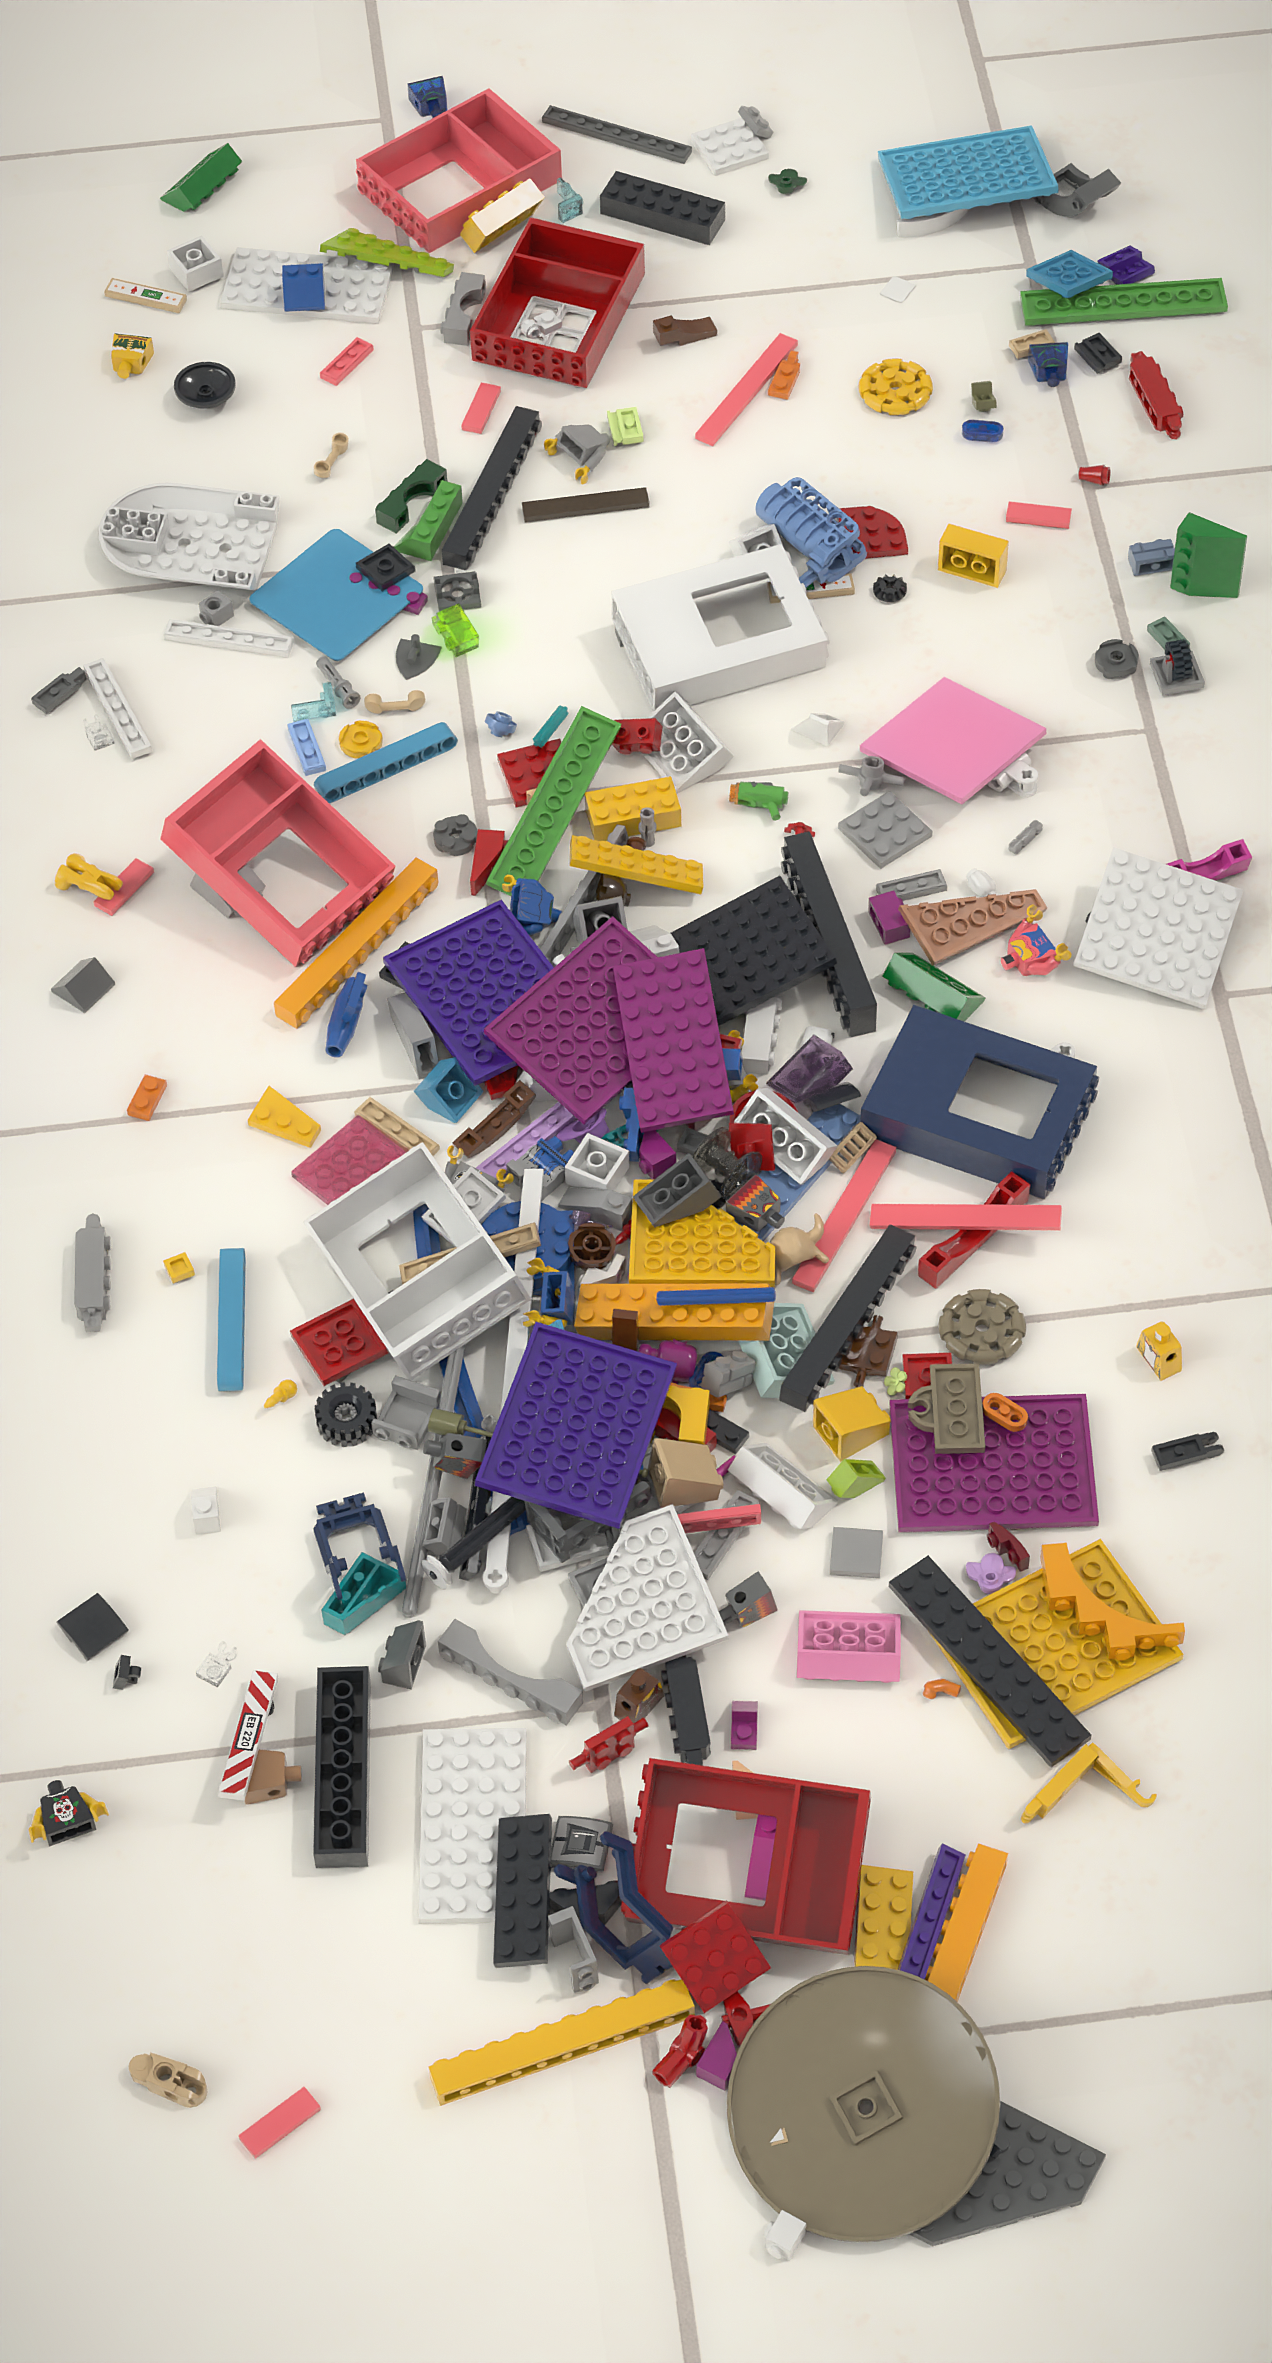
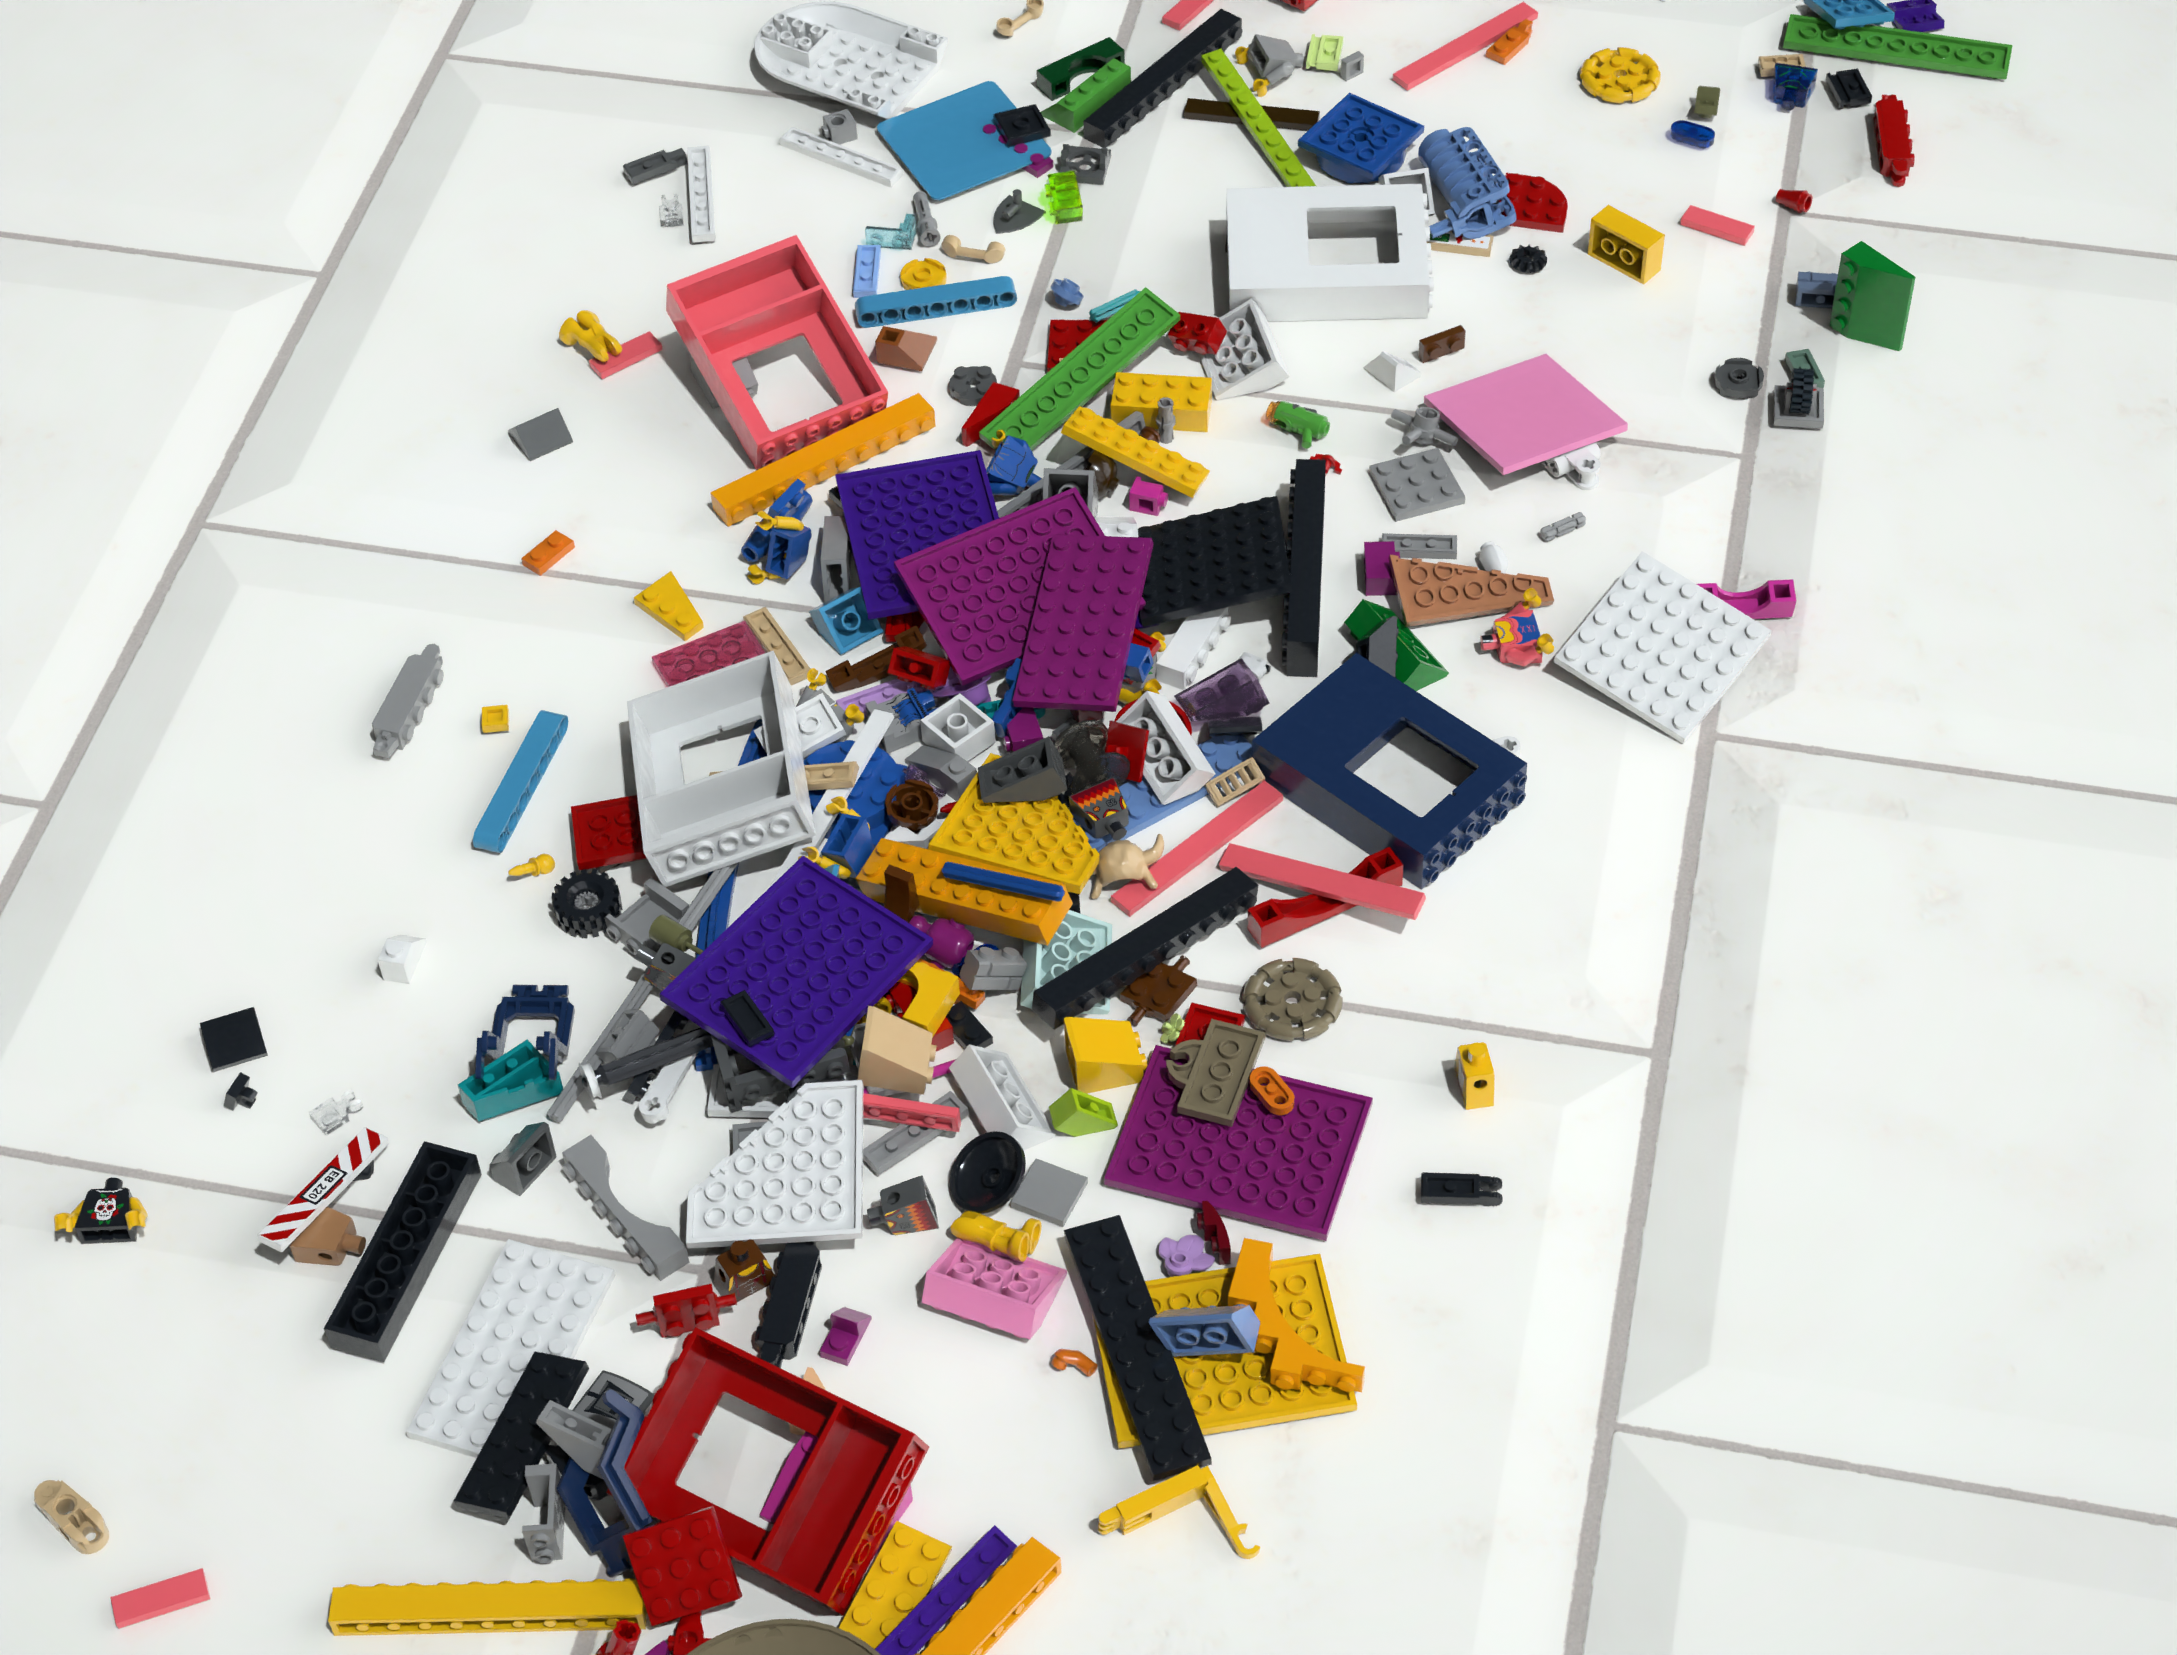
camera: 20 degrees right, 5 degrees down
none -> light grey slope [536,1400,612,1479]
none -> black tile [720,990,774,1047]
none -> blue torso [747,511,812,584]
none -> dark orange slope [875,326,937,371]
none -> red brick [887,646,950,690]
none -> black dish [950,1131,1026,1214]
none -> yellow piece [950,1211,1041,1262]
none -> dark pink brick [1129,476,1168,516]
none -> medium blue slope [1149,1304,1260,1357]
none -> lime plate [1201,49,1316,187]
none -> blue piece [1298,93,1424,184]
none -> light grey plate [1341,51,1364,81]
none -> black slope [1356,616,1399,678]
none -> reddish brown plate [1418,325,1466,363]

